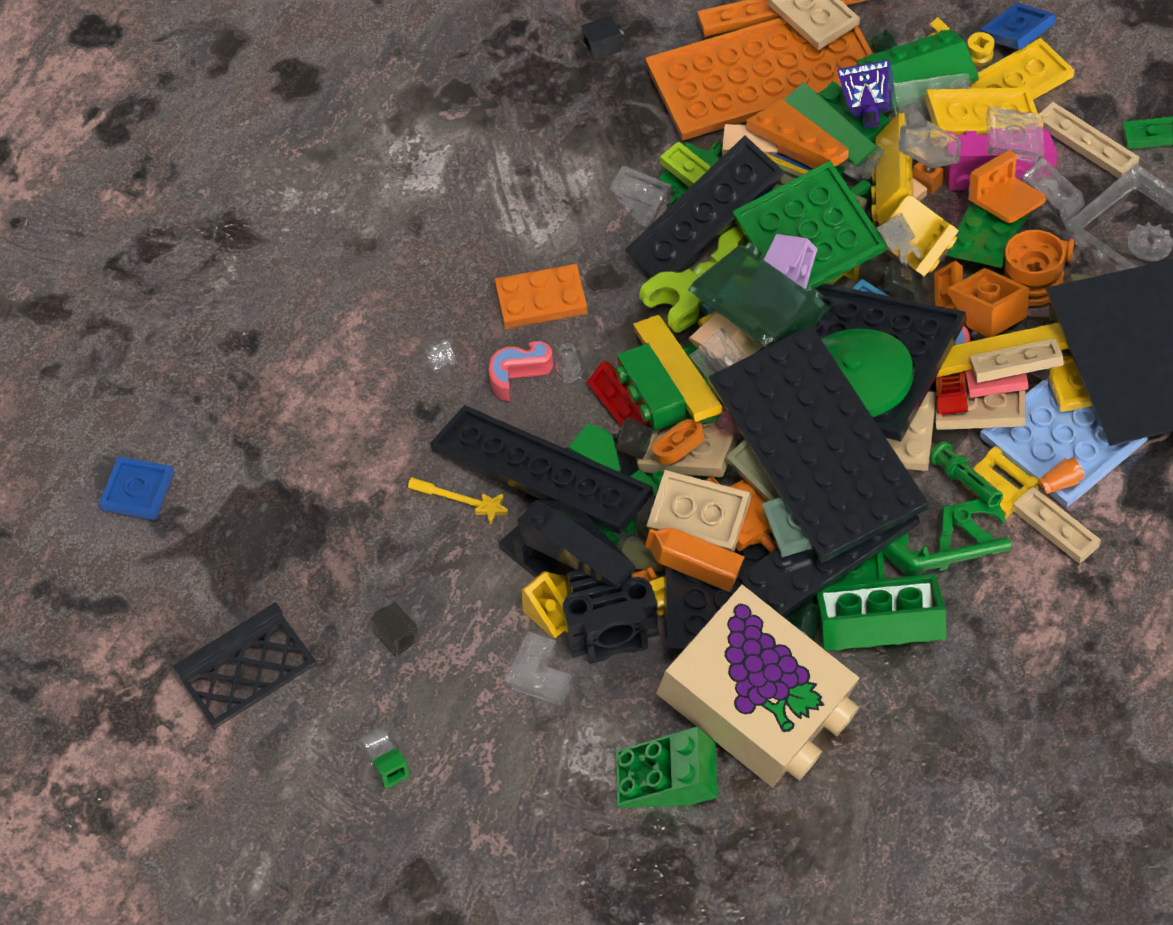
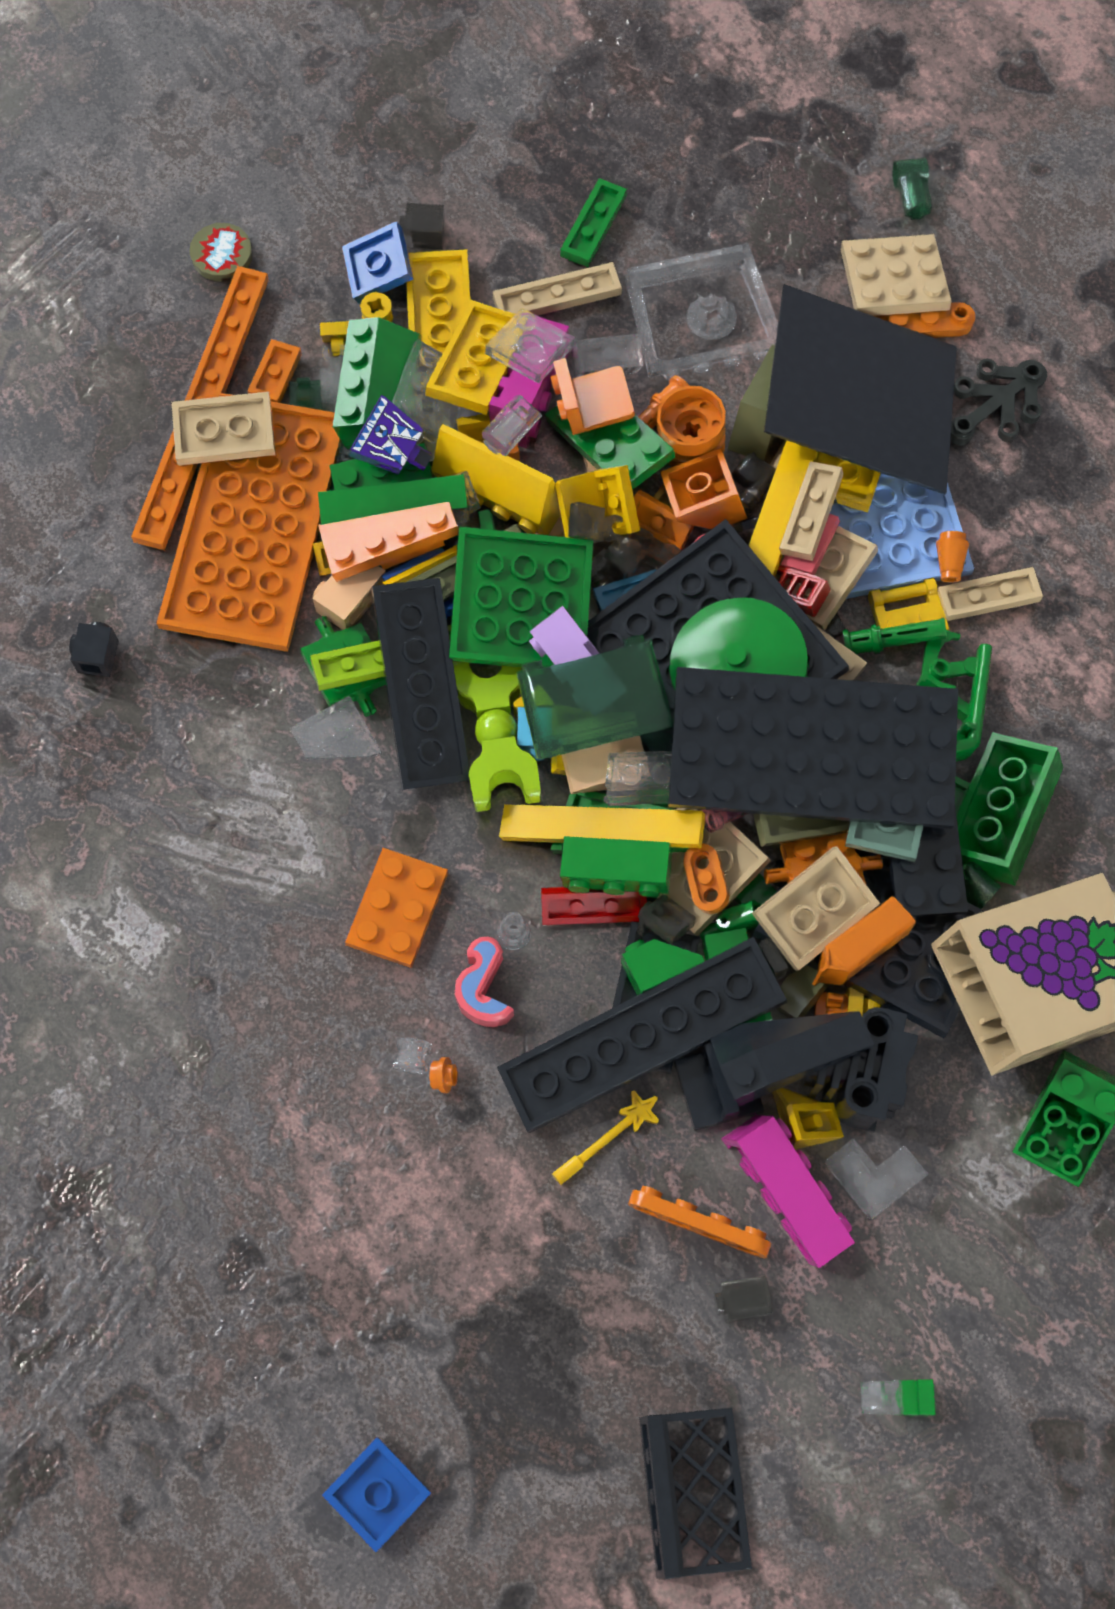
camera: 65 degrees left, 15 degrees up
none -> orange plate [247,339,302,403]
none -> clear smoke brick [399,203,445,250]
none -> orange plate [429,1057,458,1093]
none -> orange plate [628,1186,771,1259]
none -> dark pink wedge [721,1115,855,1268]

